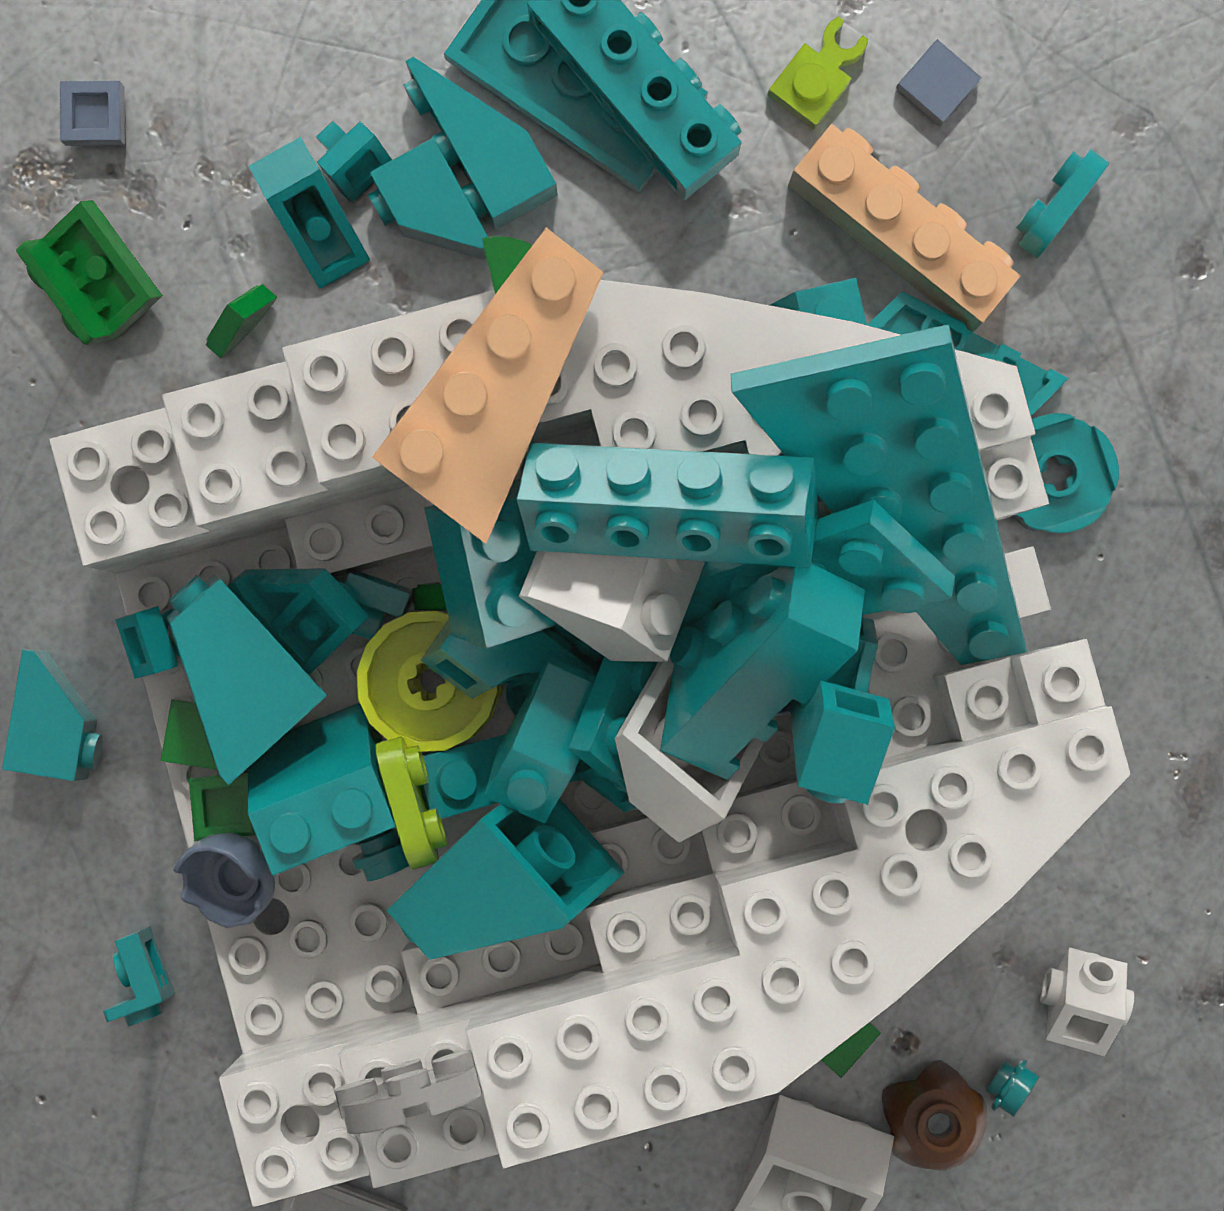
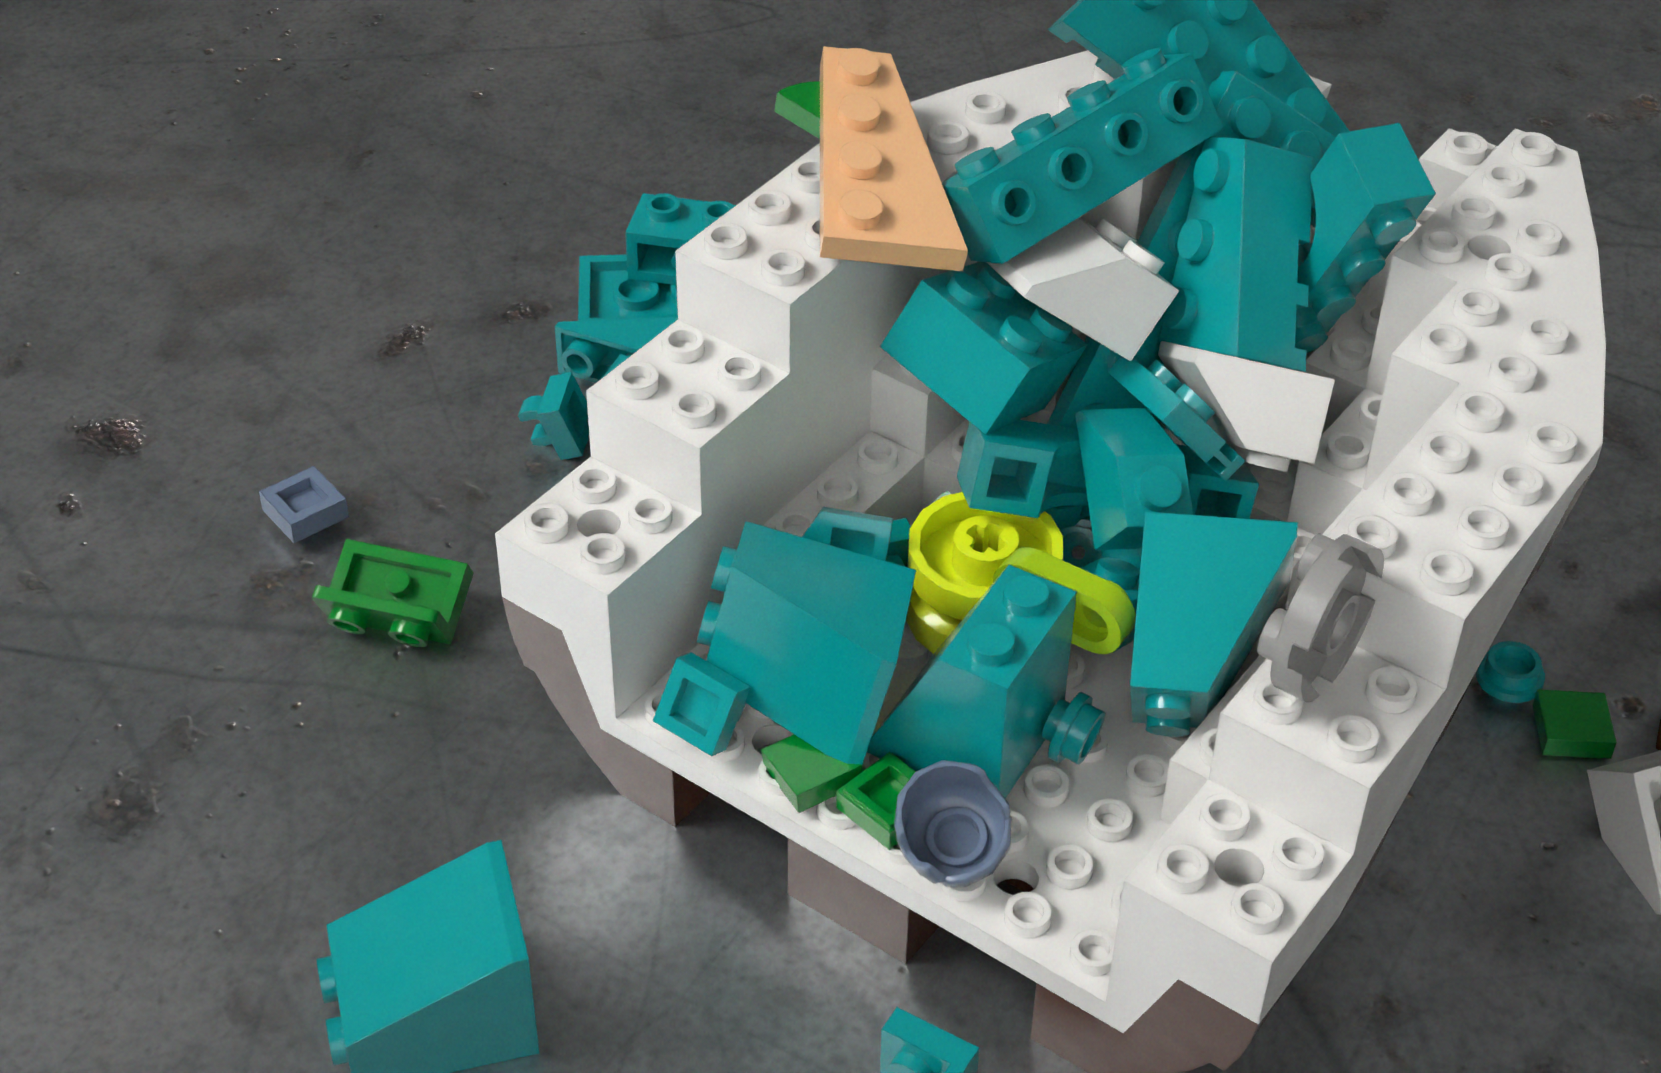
camera: 35 degrees left, 45 degrees down
teal slope [2,649,103,781] -> none
teal slope [249,136,371,289] -> none

